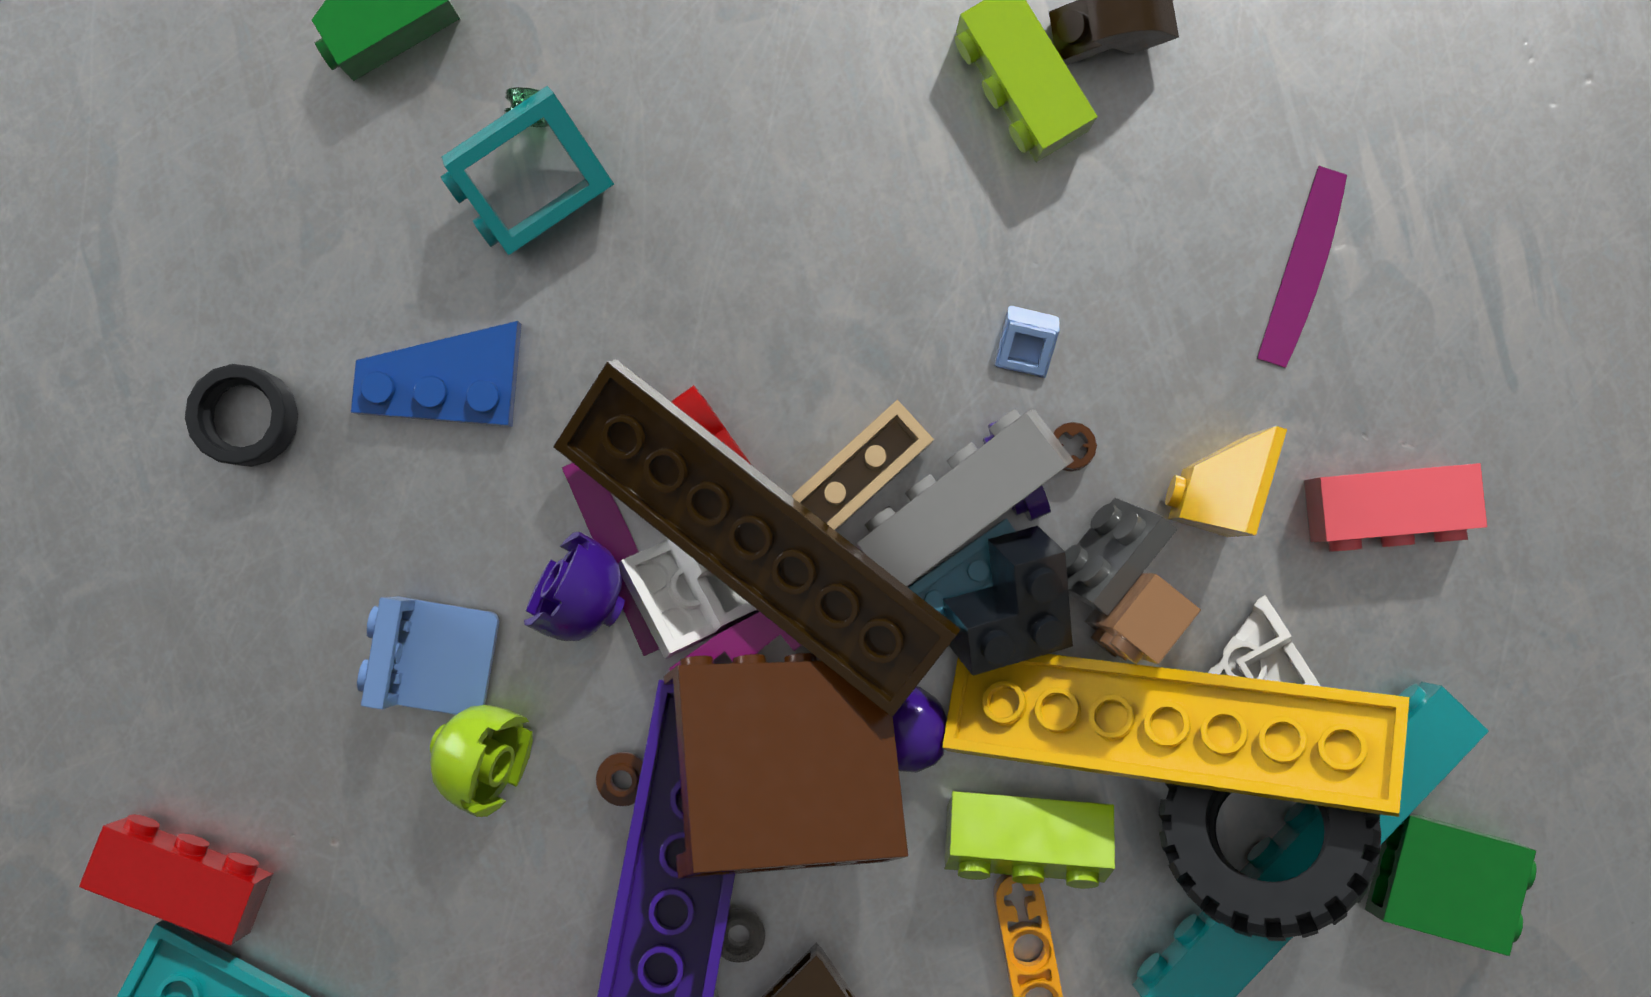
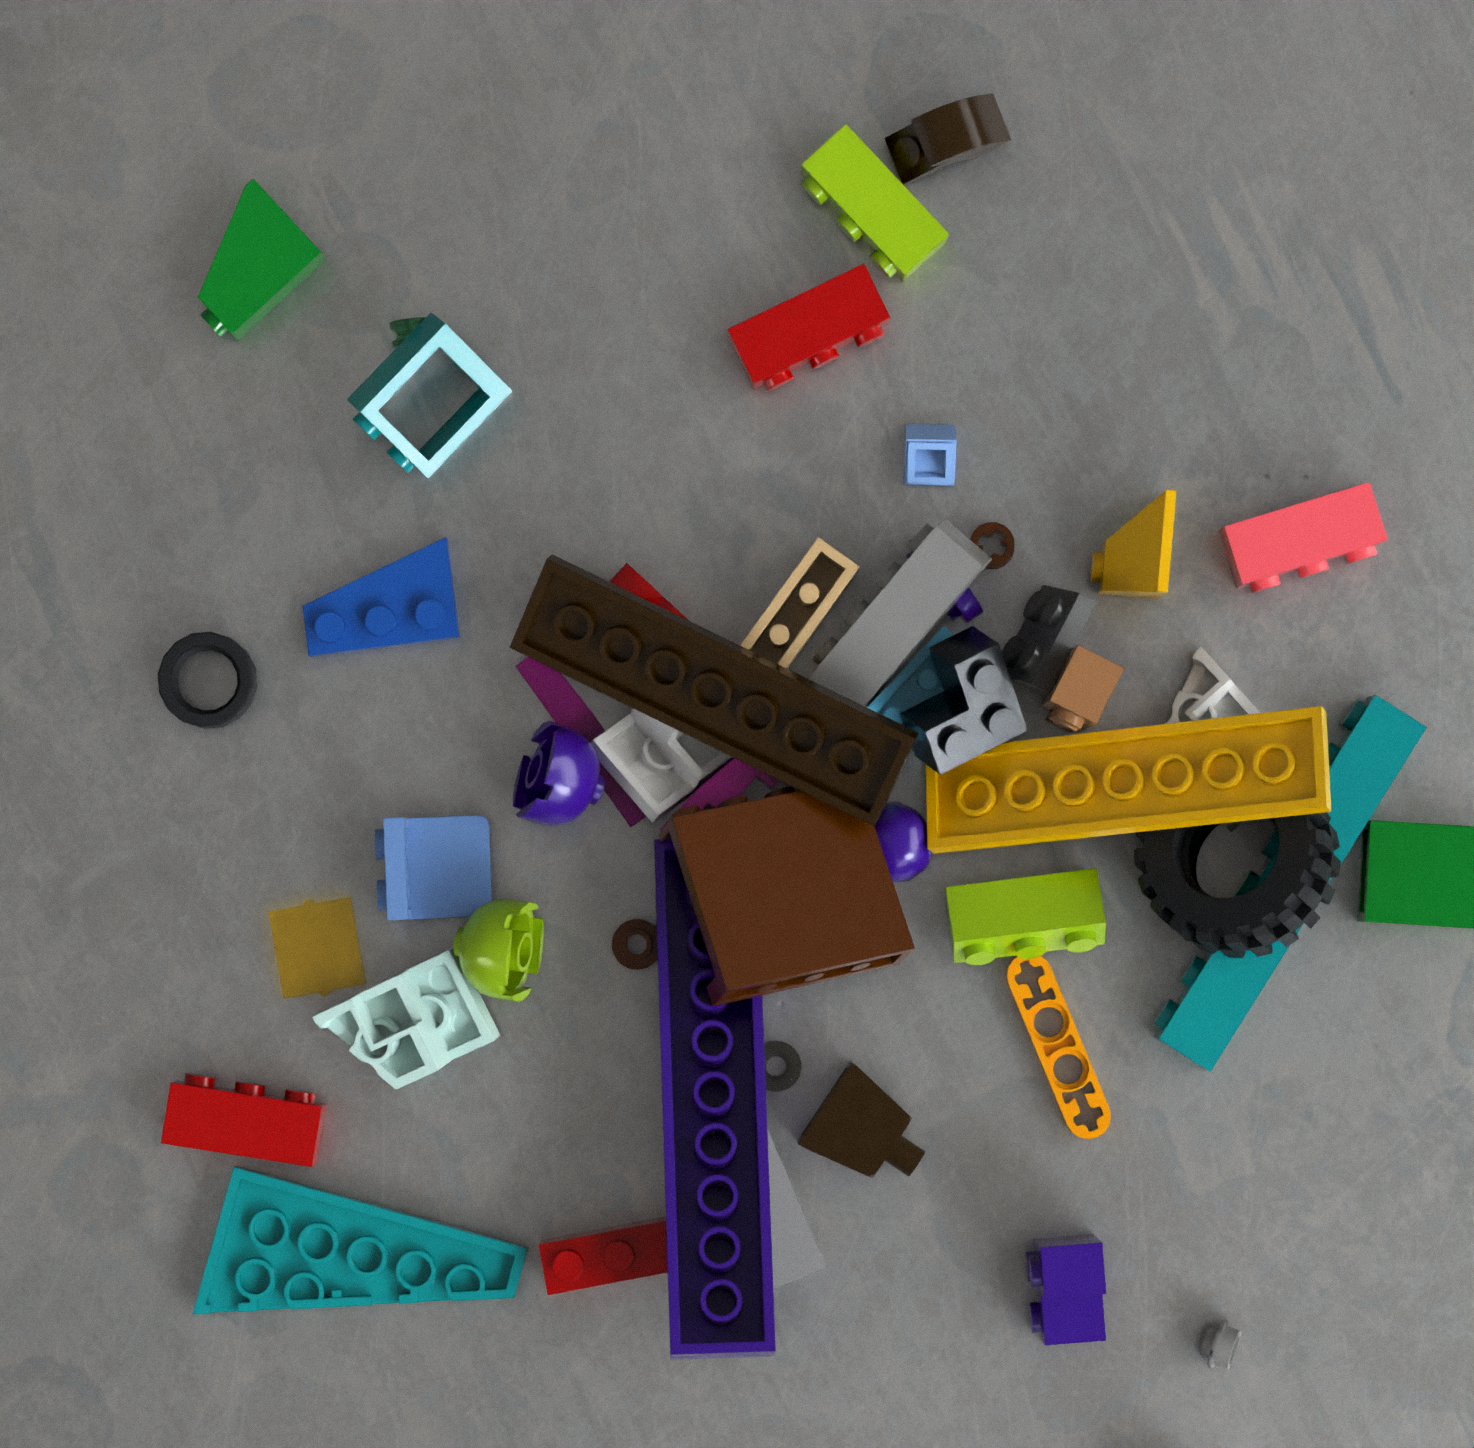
camera: 10 degrees left, 0 degrees up
magenta sticker [1257,166,1347,368] -> none
none -> clear yellow piece [268,897,366,999]
none -> light aqua slope [312,947,501,1089]
none -> red brick [727,263,891,392]

